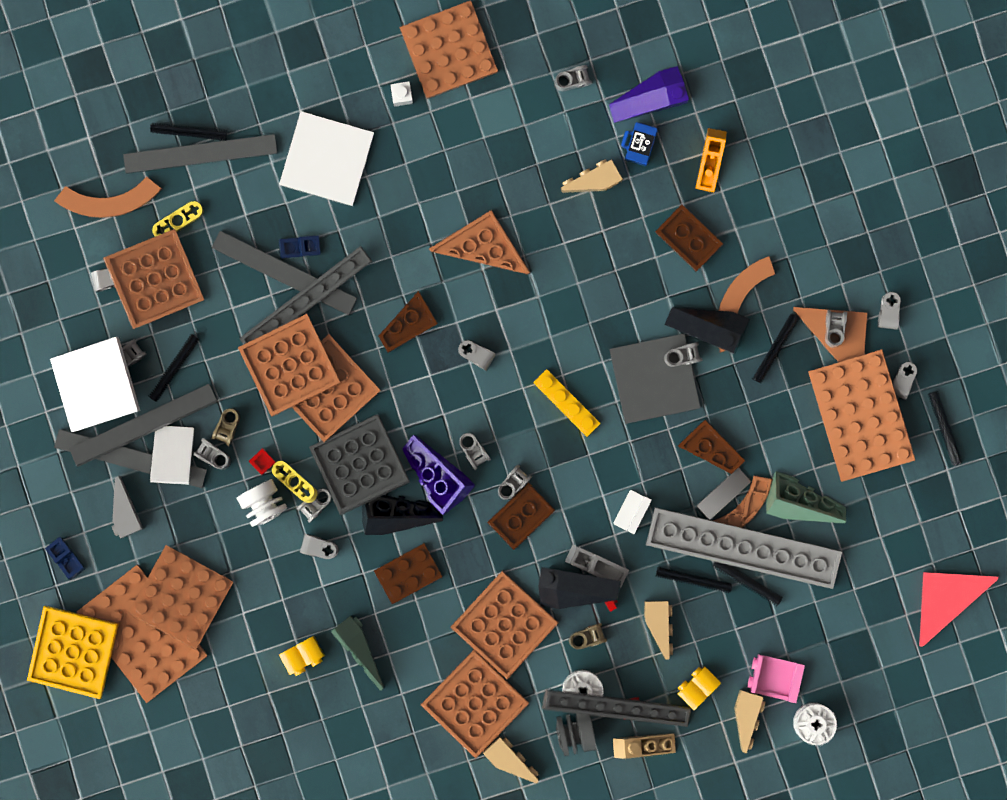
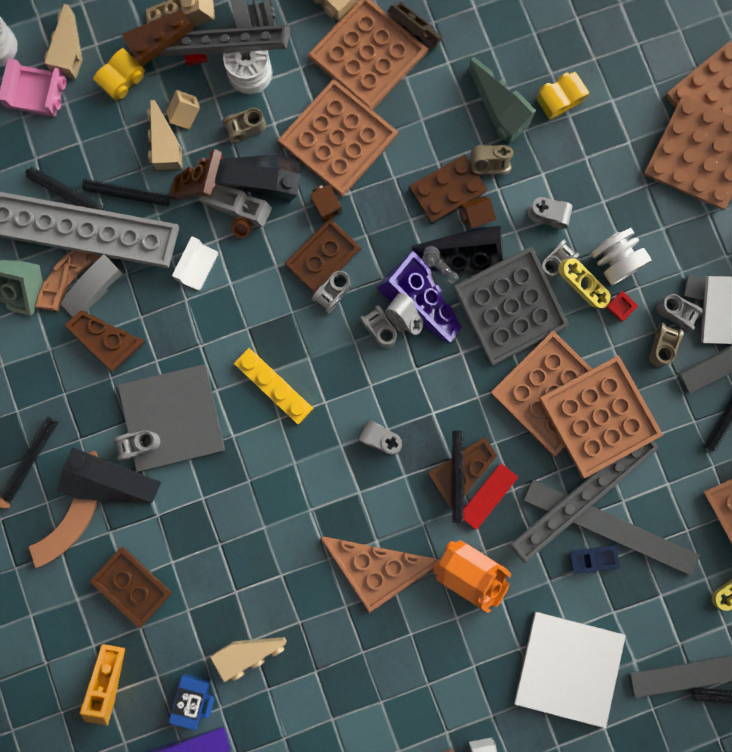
camera: 175 degrees right, 5 degrees down
none -> reddish brown wing [121,10,194,67]
none -> tan panel [167,90,200,129]
none -> reddish brown wing [169,149,222,201]
none -> reddish brown plate [231,217,253,239]
none -> reddish brown brick [310,185,342,223]
none -> light grey piece [385,293,423,335]
none -> dark brown hinge [387,2,443,49]
none -> clear piece [423,246,458,283]
none -> orange brick [433,540,511,613]
none -> black axle [451,430,464,523]
none -> reddish brown brick [459,196,496,228]
none -> red tile [462,463,519,530]
none -> dark tan piece [470,145,513,175]

